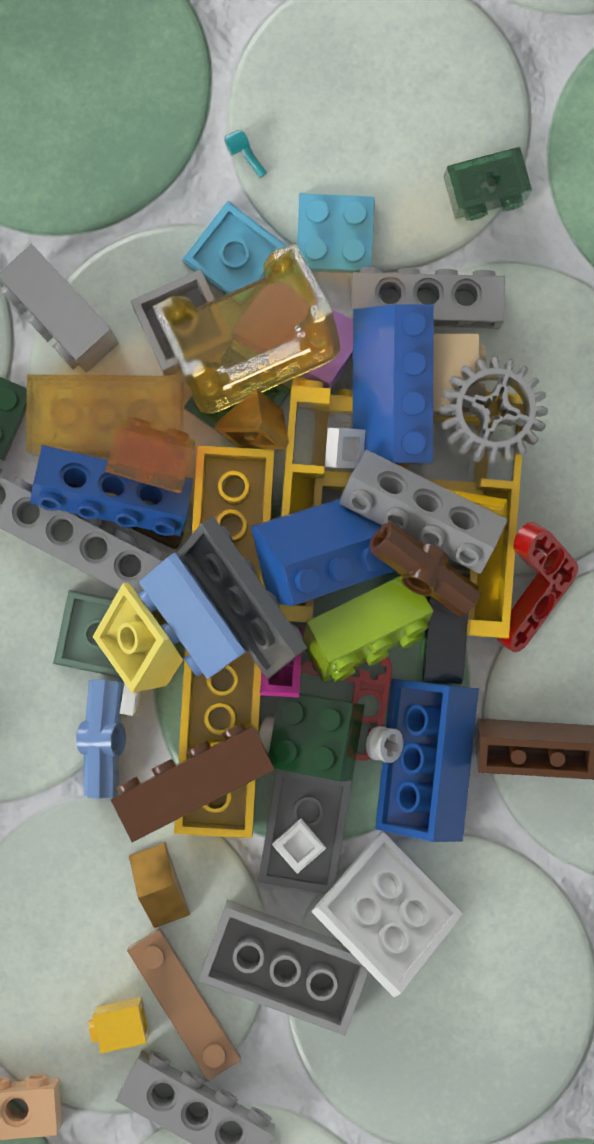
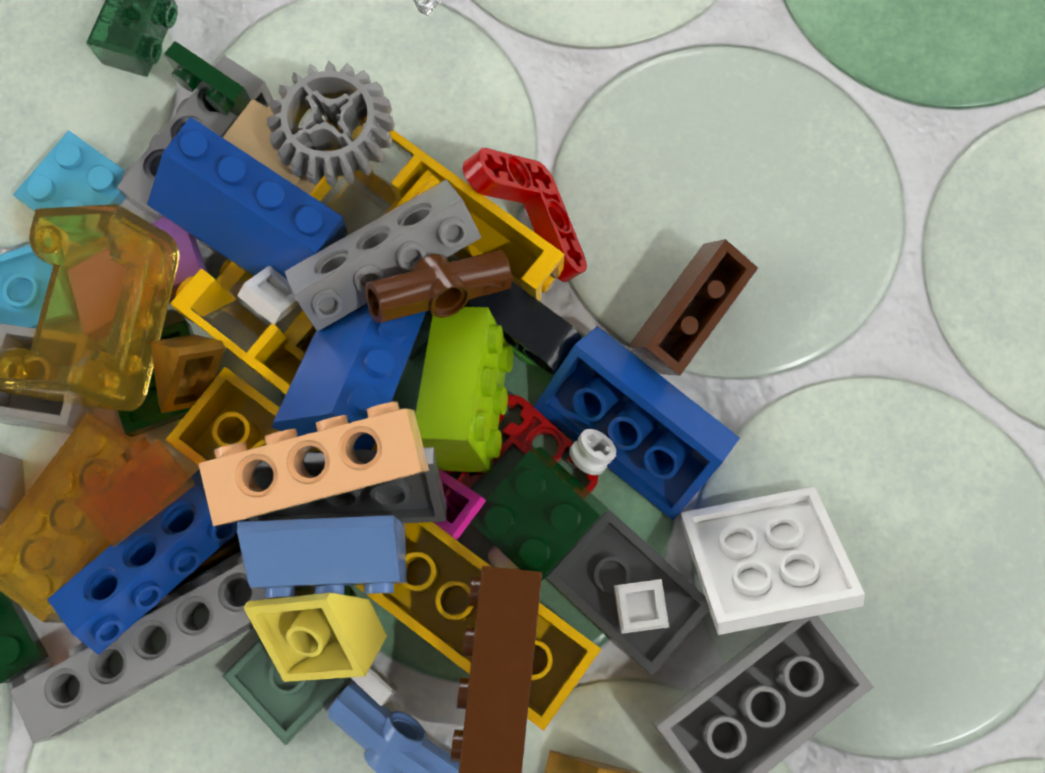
camera: 50 degrees left, 10 degrees down
none -> dark green plate [164,41,251,117]
none -> light nougat brick [198,402,429,526]

